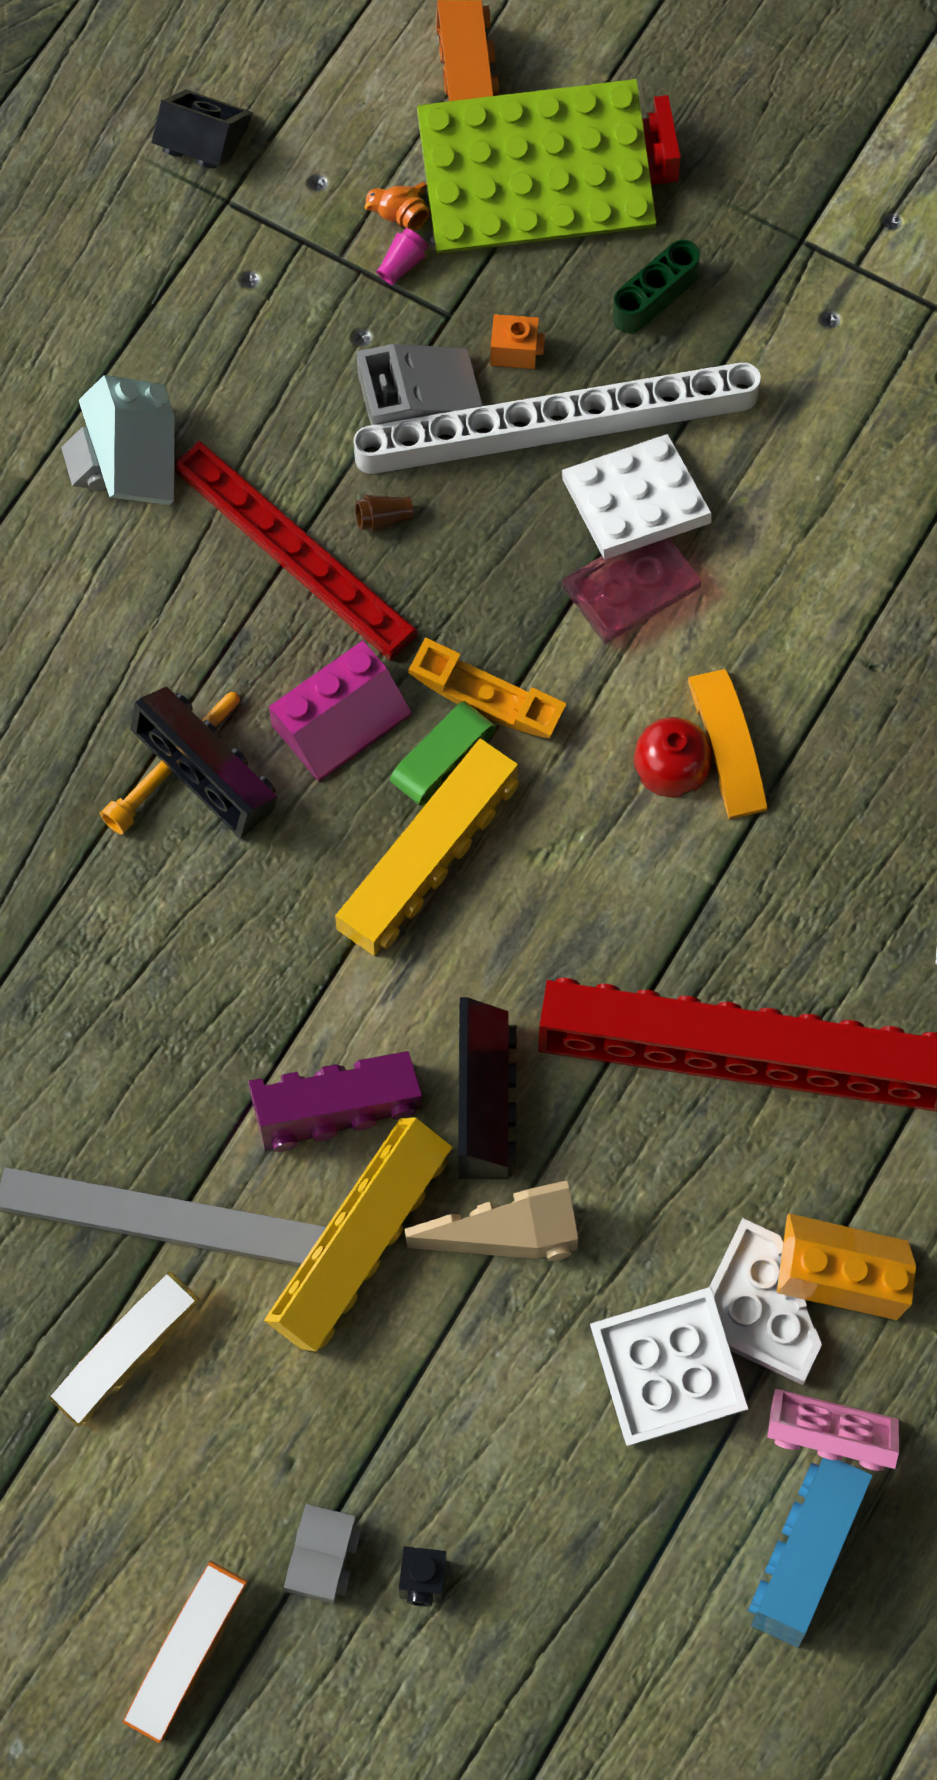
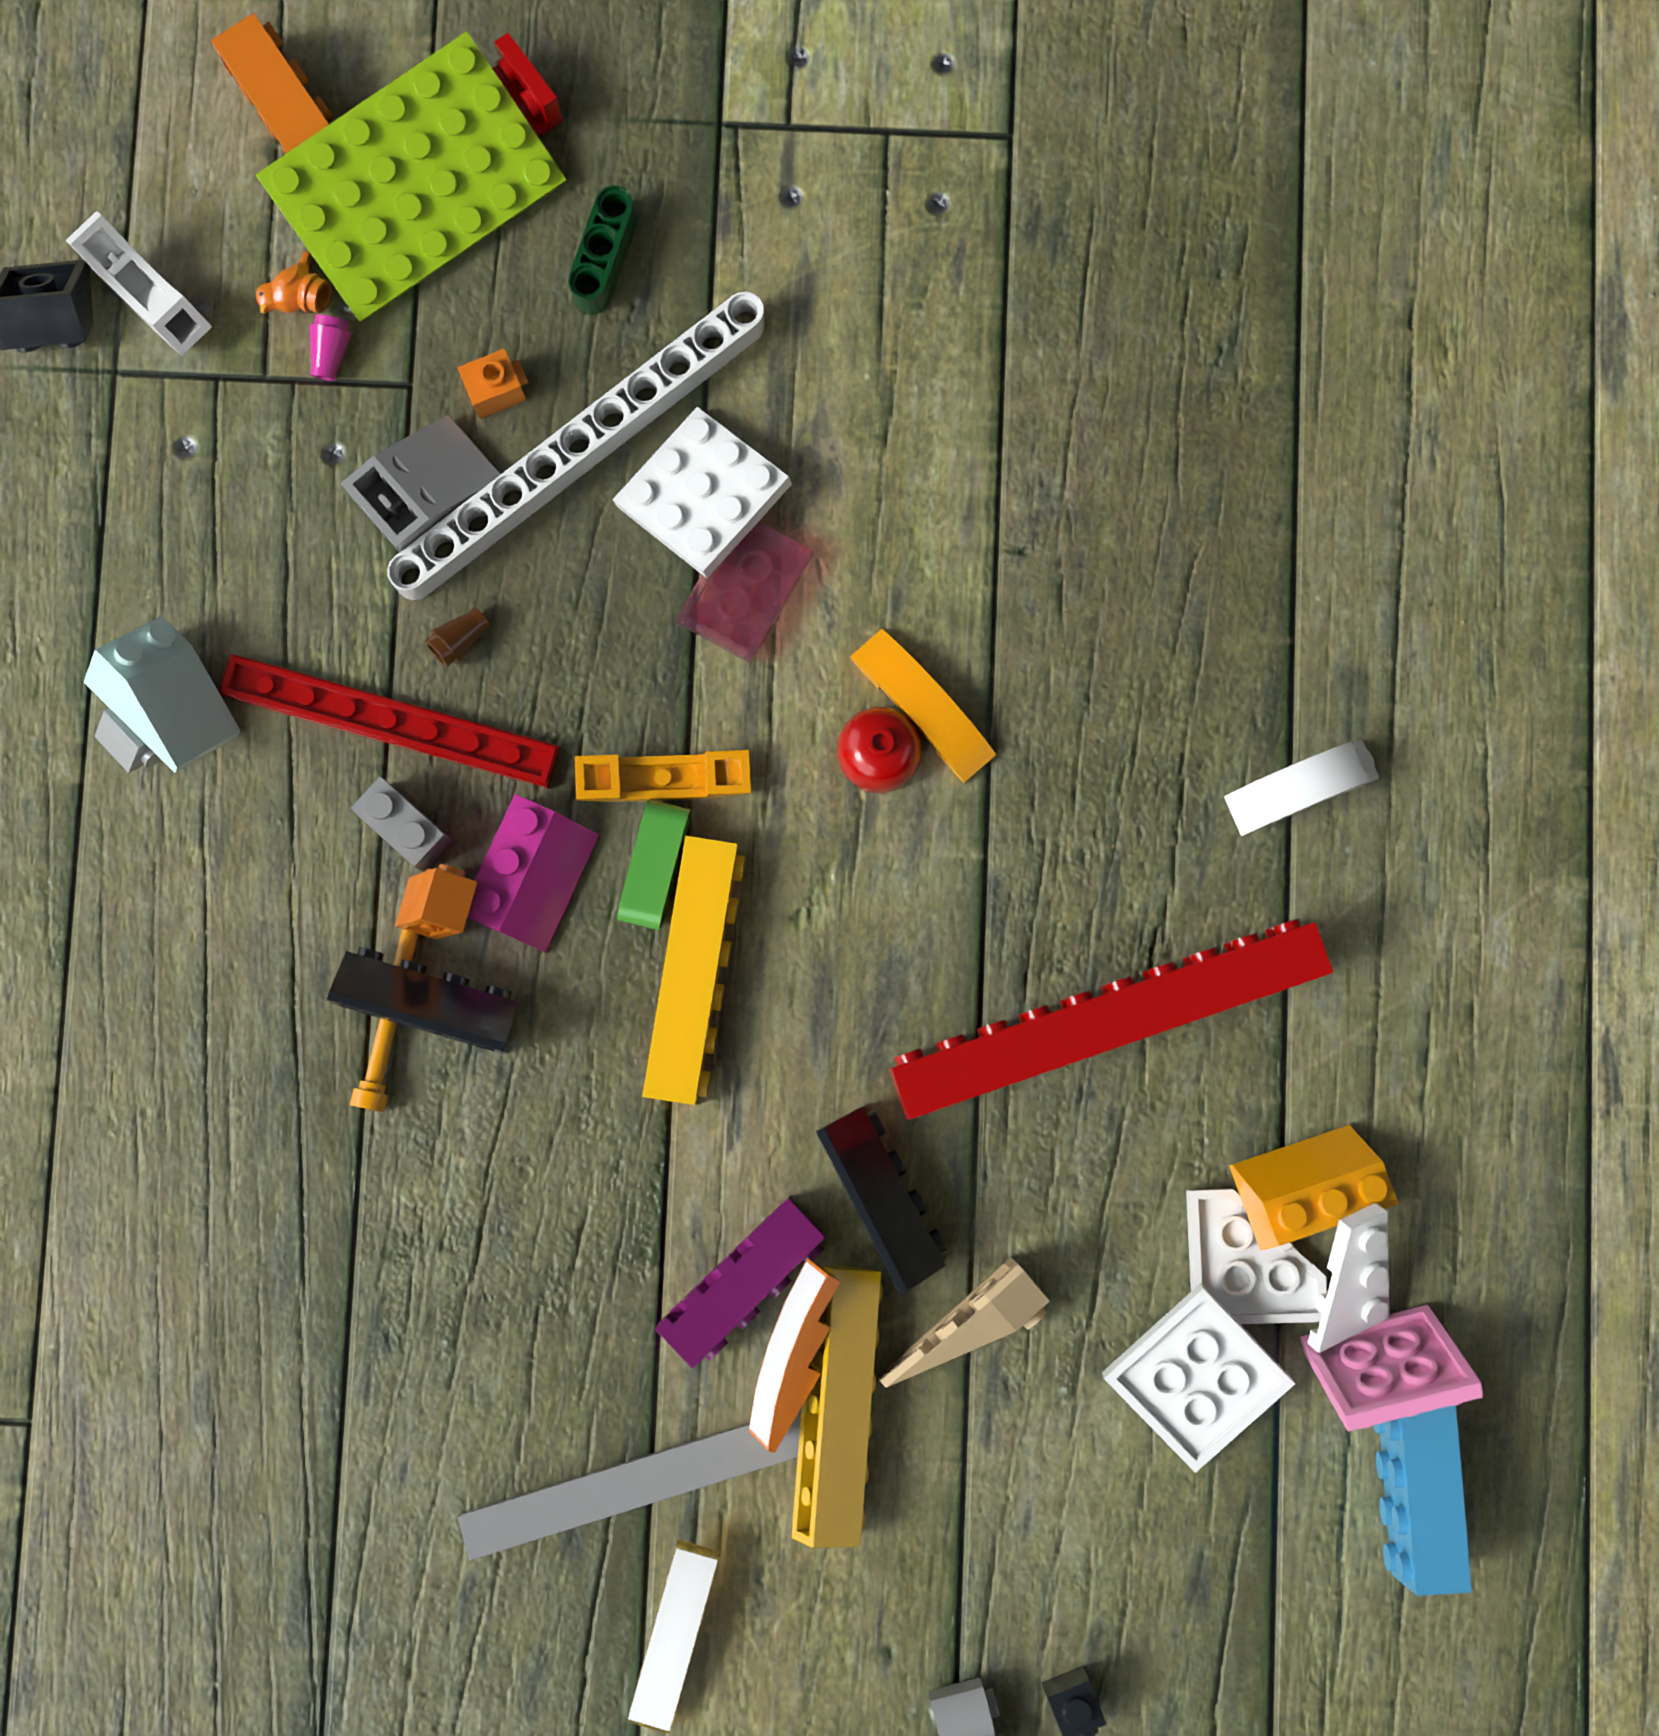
camera: 30 degrees left, 15 degrees up
none -> white arch [65,211,212,356]
none -> light grey brick [350,776,453,872]
none -> orange brick [395,864,477,940]
none -> slope [749,1258,841,1453]
none -> white wing [1307,1203,1390,1353]

